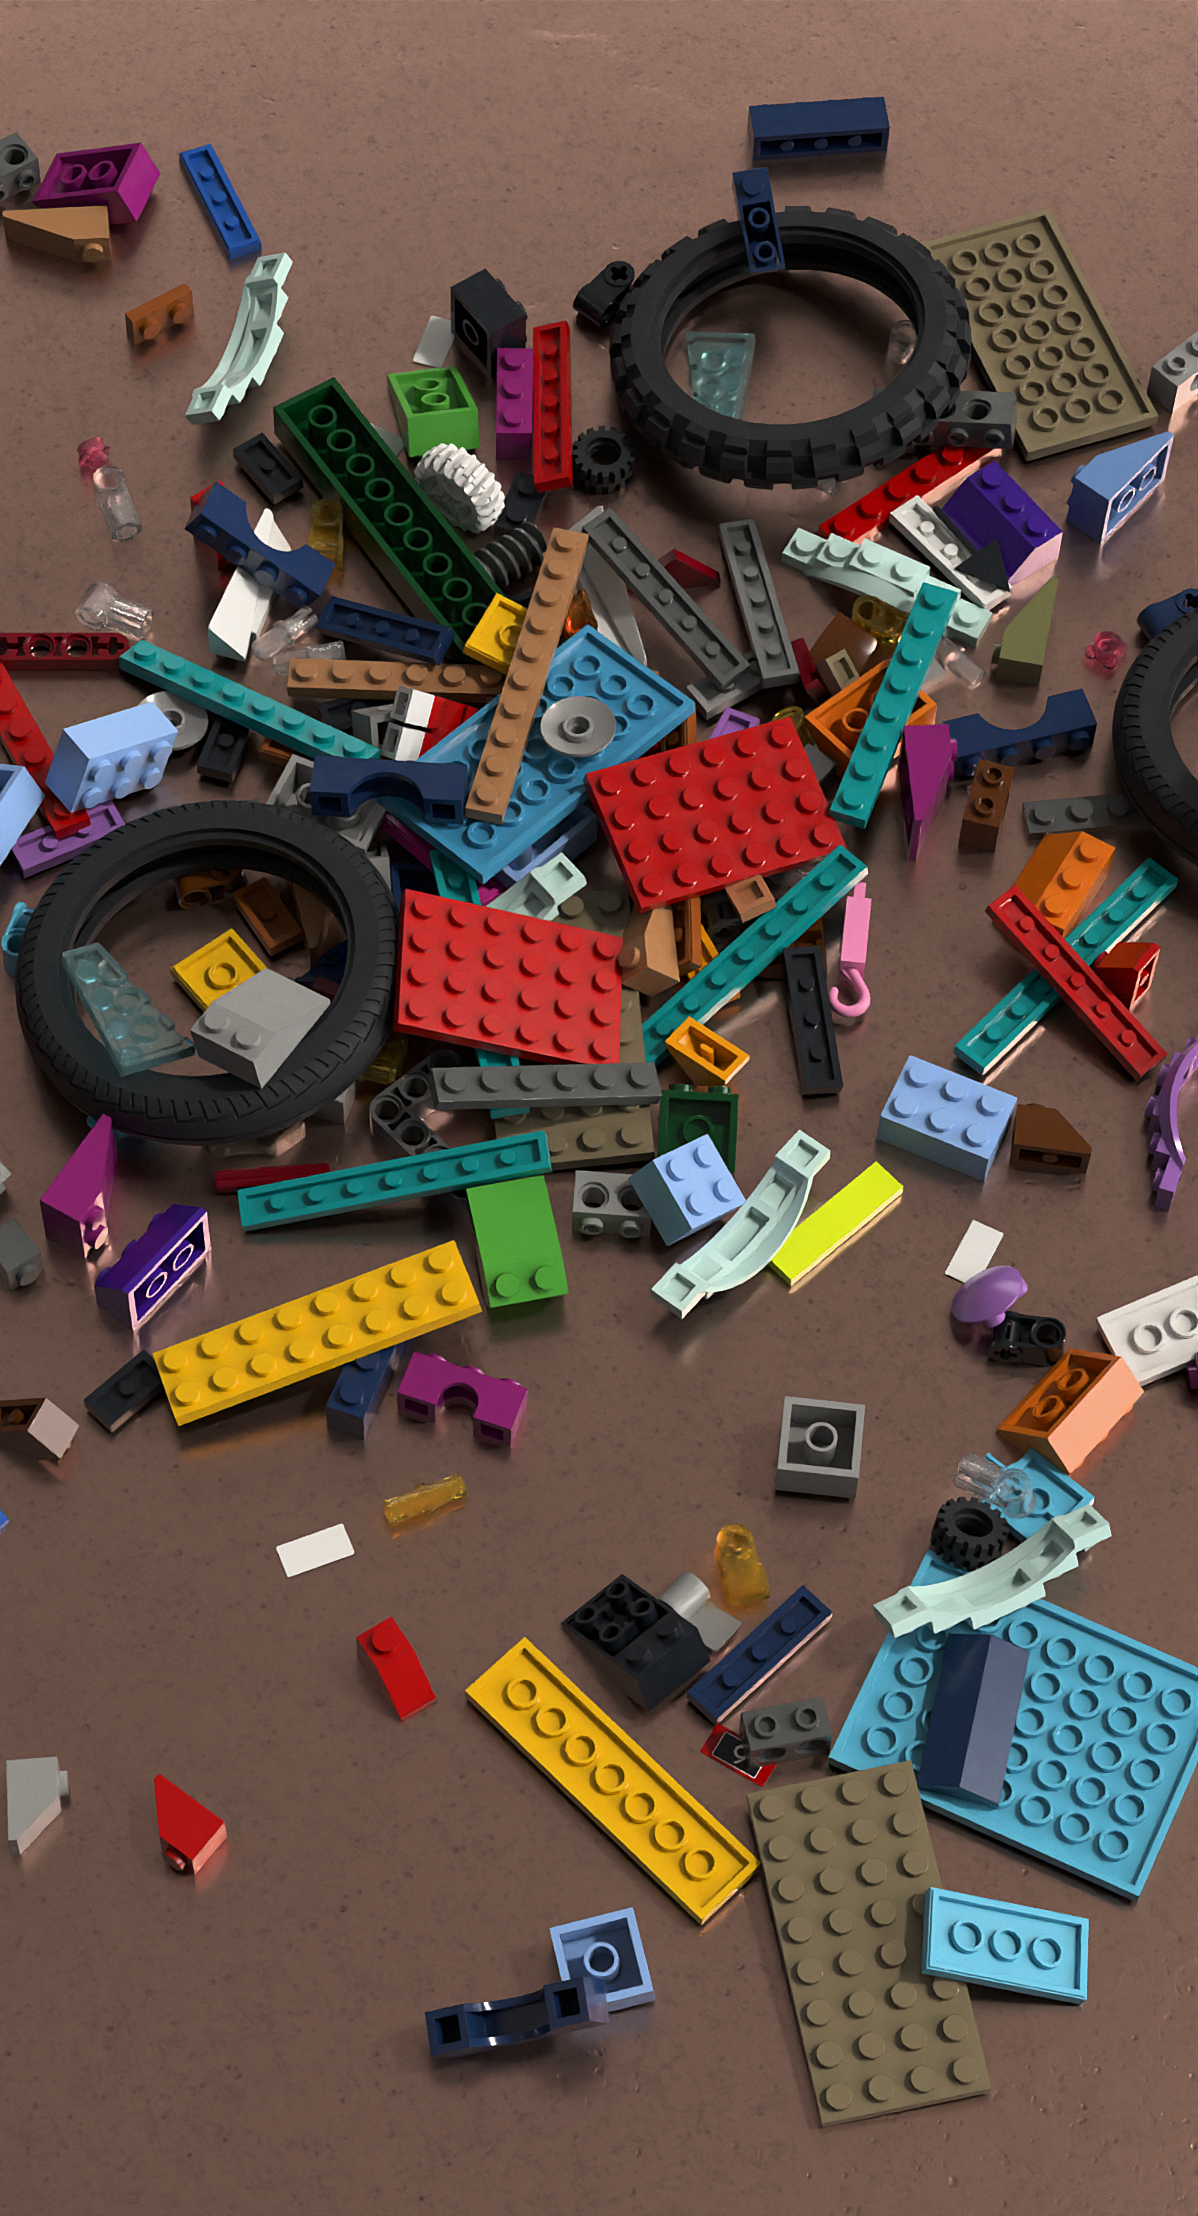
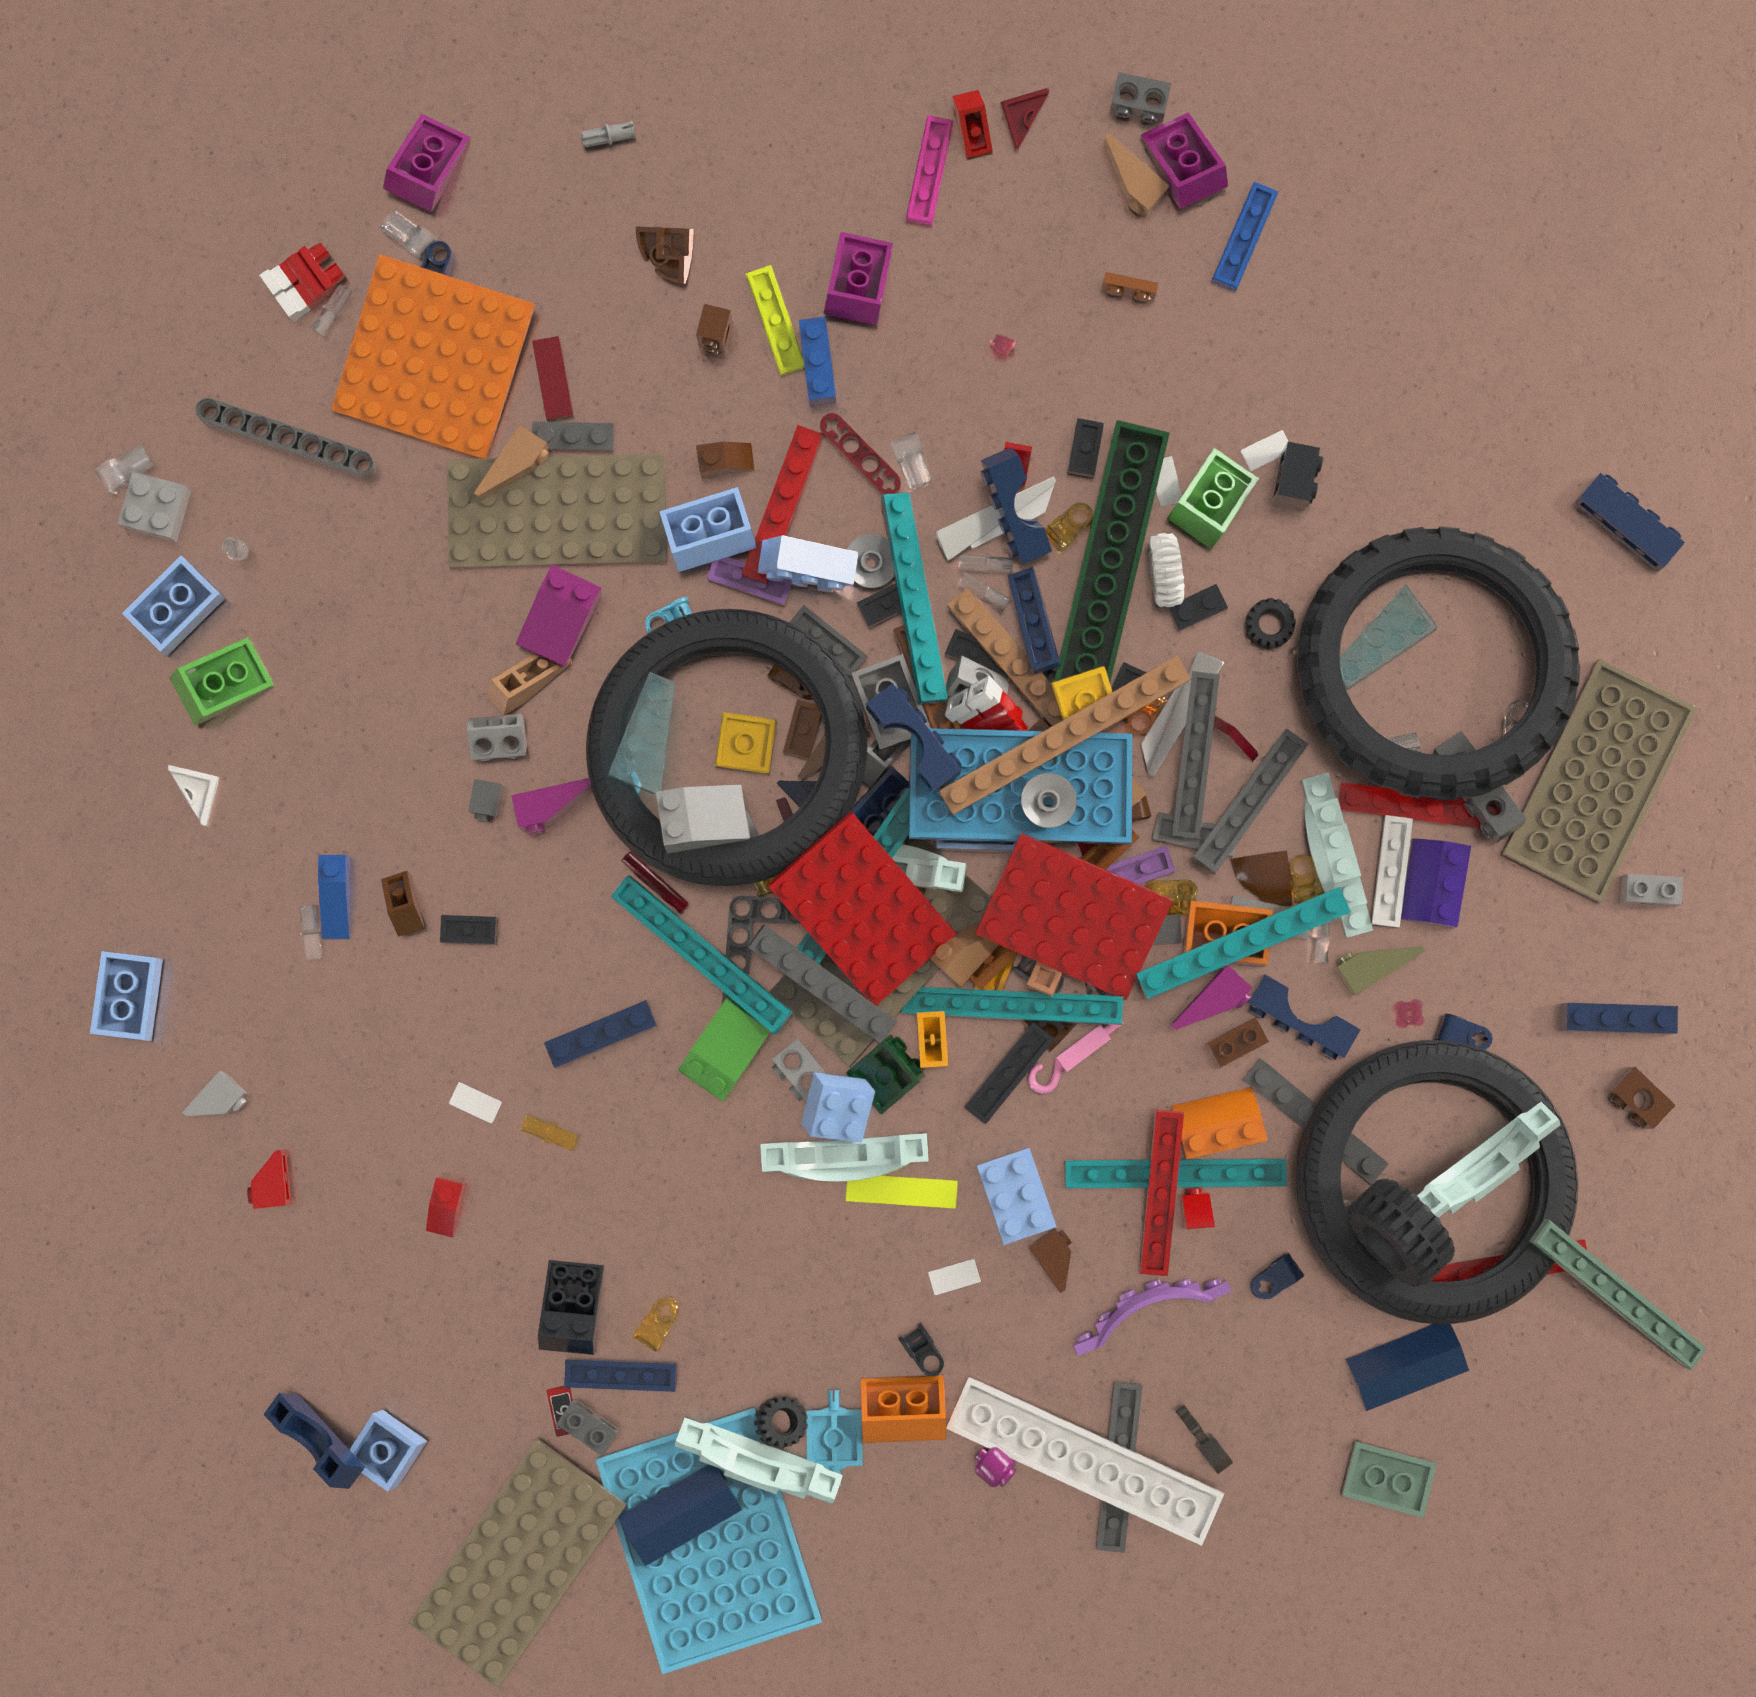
camera: 50 degrees right, 25 degrees up
clear piece [93,466,142,542] -> none
dark purple slope [94,1204,211,1330] -> none
yellow plate [152,1240,482,1426] -> none
light aqua piece [185,253,293,425] -> none
magenta arch [397,1351,528,1447] -> none
yellow plate [465,1637,762,1925] -> none
dark grey piece [474,521,547,587] -> none
magenta arch [496,348,533,460] -> none
red plate [533,320,572,493] -> none
black piece [573,261,635,328] -> none
light grey panel [658,1571,741,1652] -> none
dark blue slope [732,167,786,275] -> none
light grey brick [775,1396,865,1498] -> none
dark red tile [791,638,829,704] -> none
dark tan plate [815,648,860,697] -> none
medium azure tile [921,1887,1089,2005] -> none
black piece [932,506,1010,592] -> none
medium lavender dish [951,1266,1028,1328] -> none
clear piece [953,1453,1036,1519] -> none
medium blue slope [1066,431,1174,544] -> none

